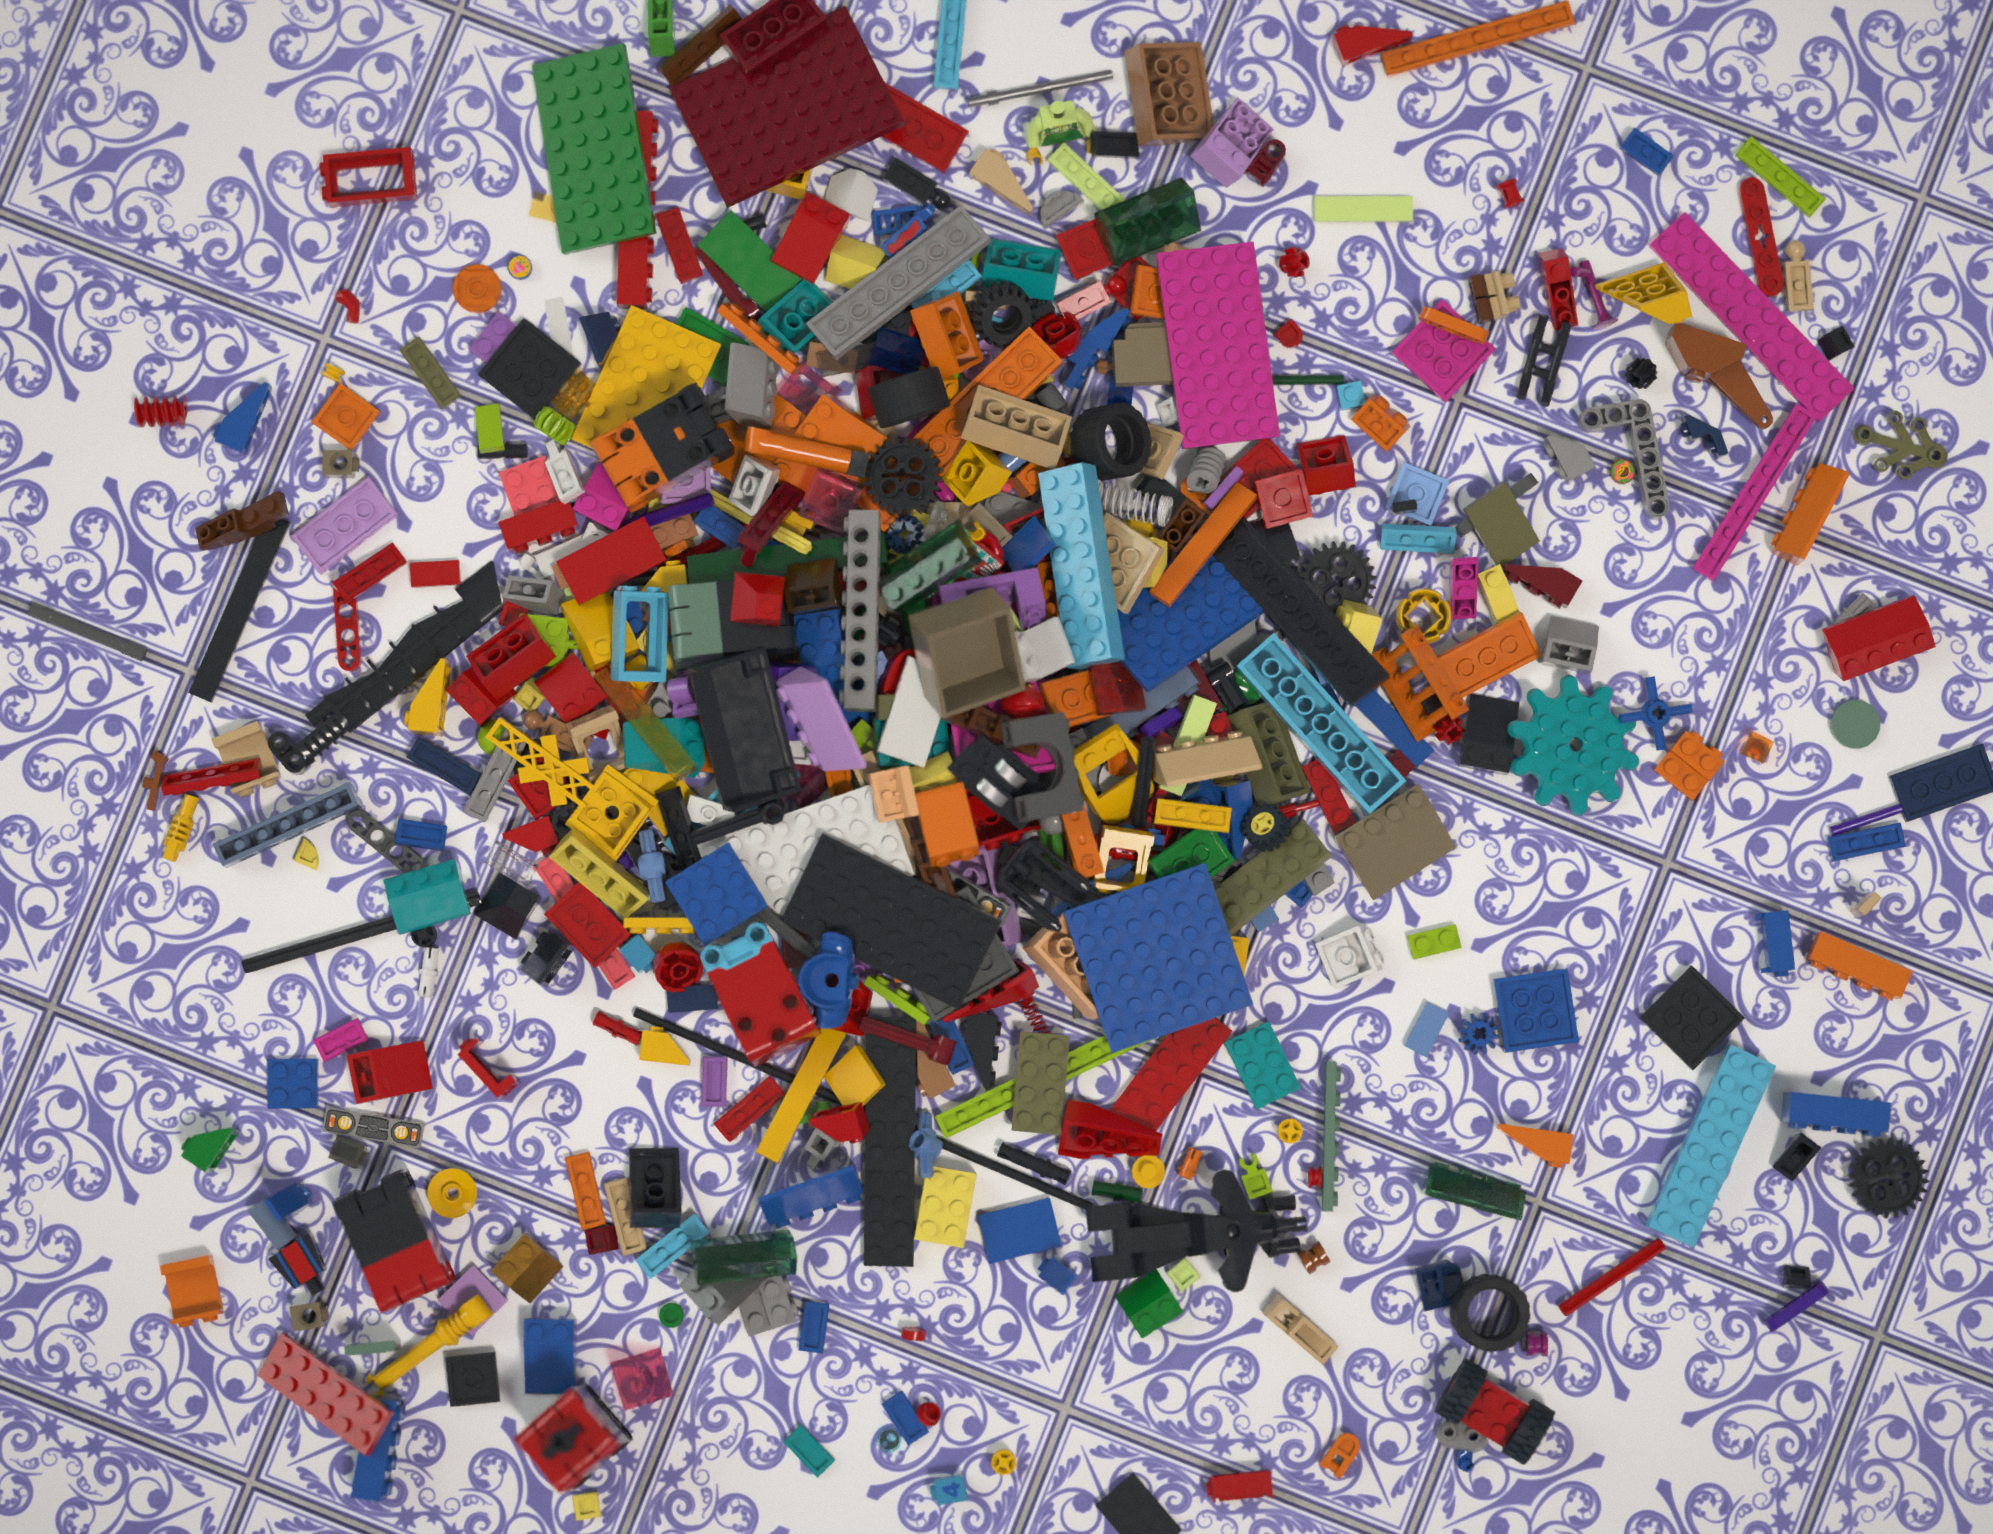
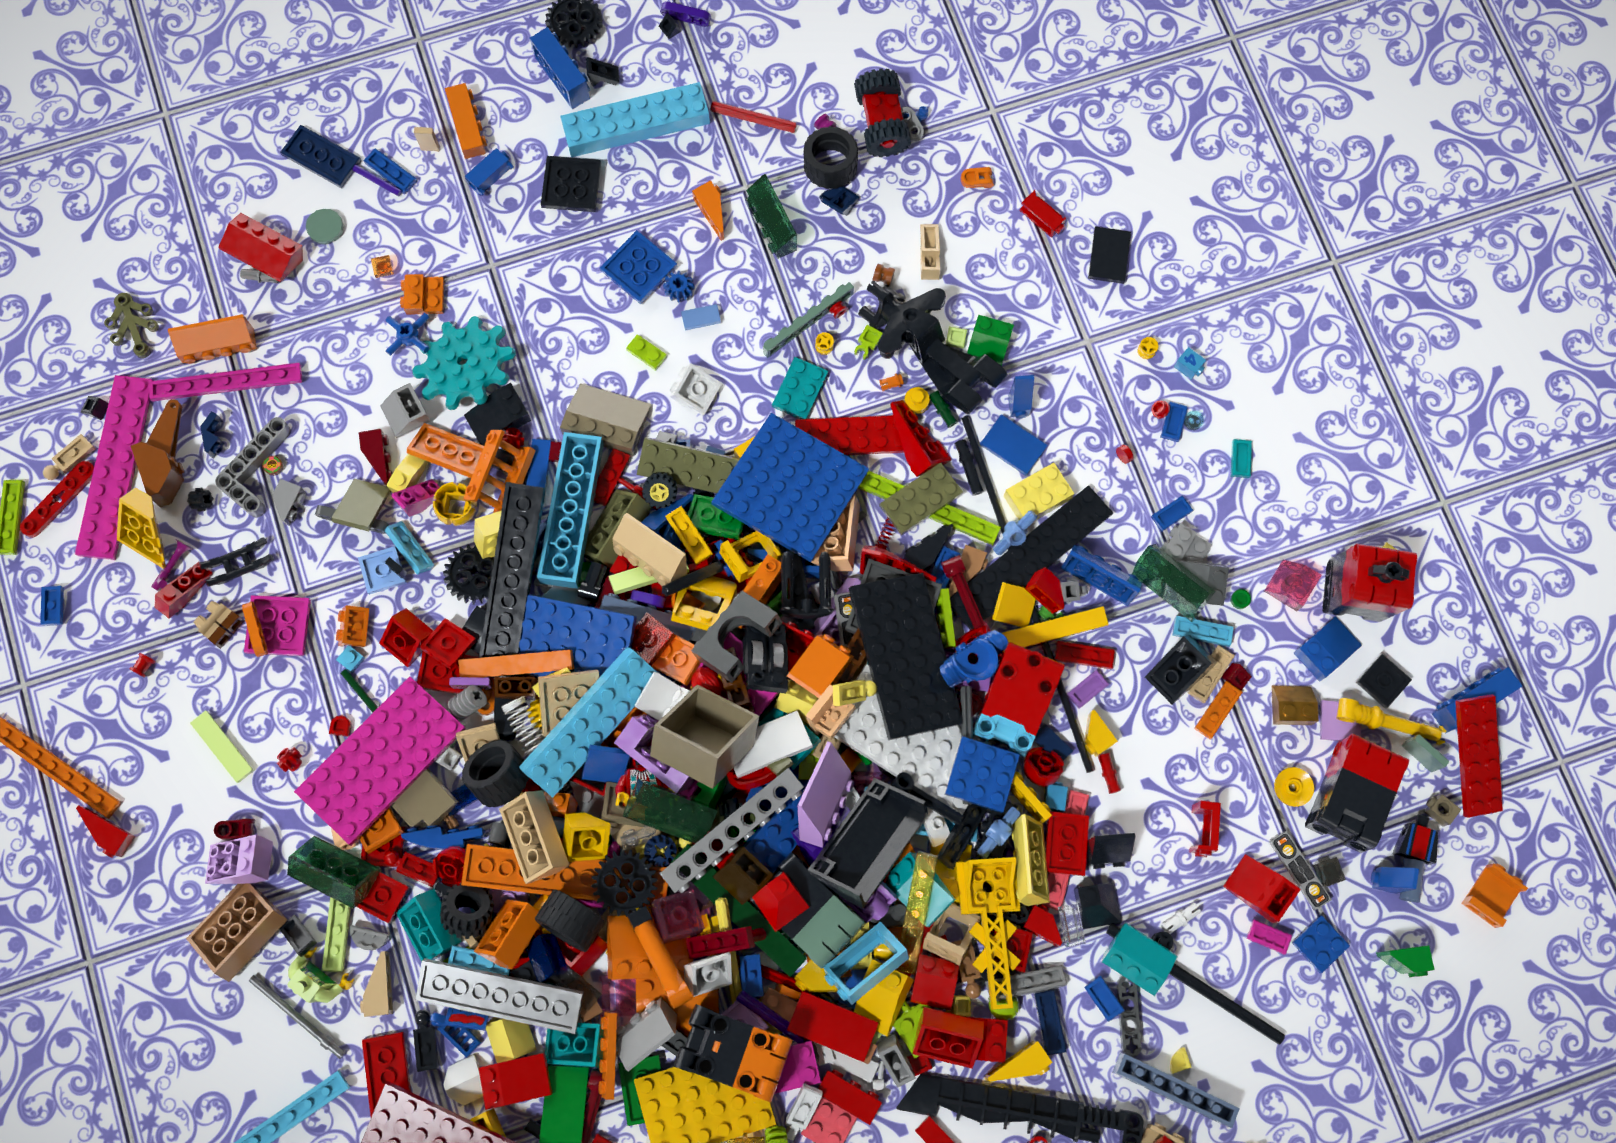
camera: 135 degrees left, 10 degrees down
none -> light yellow plate [833,680,877,706]

